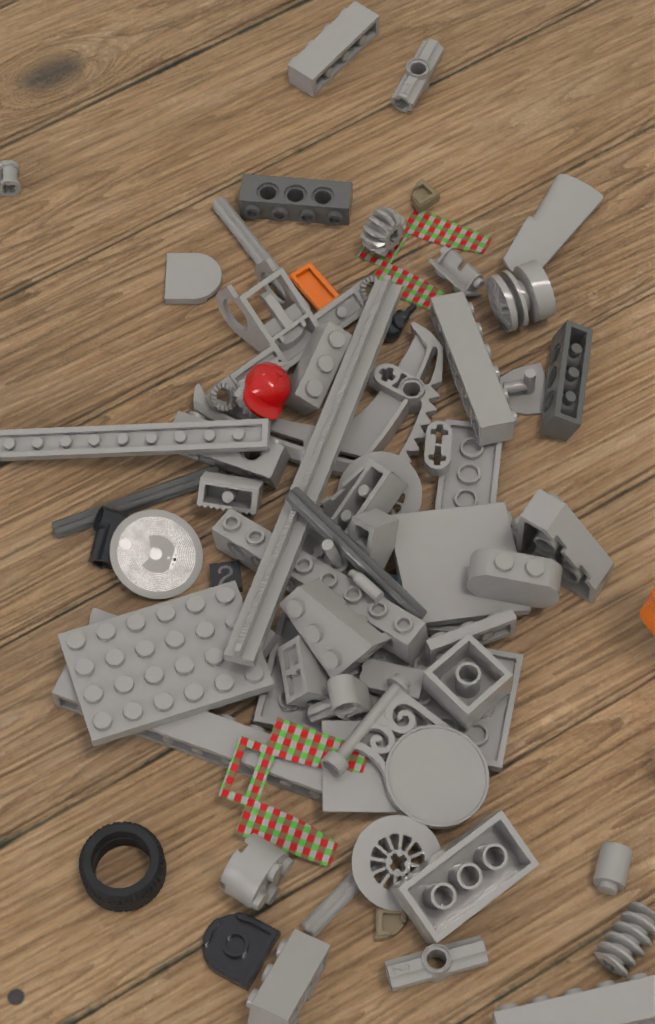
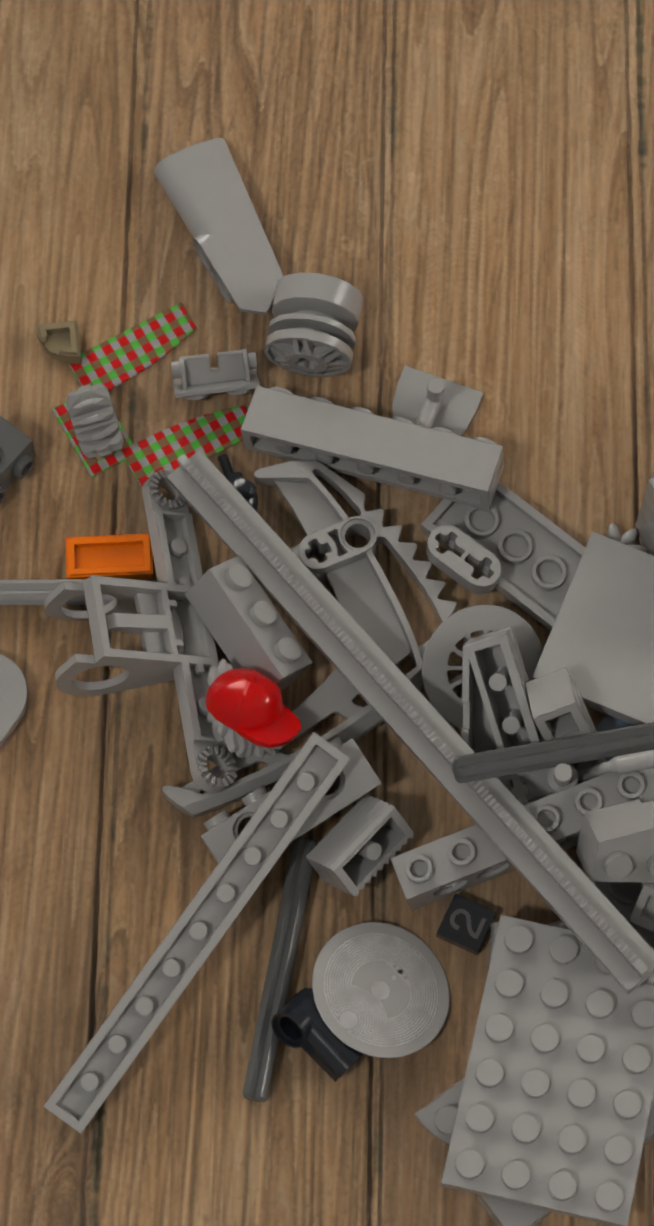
camera: 60 degrees left, 10 degrees up
dark grey brick [539,320,593,442] -> none

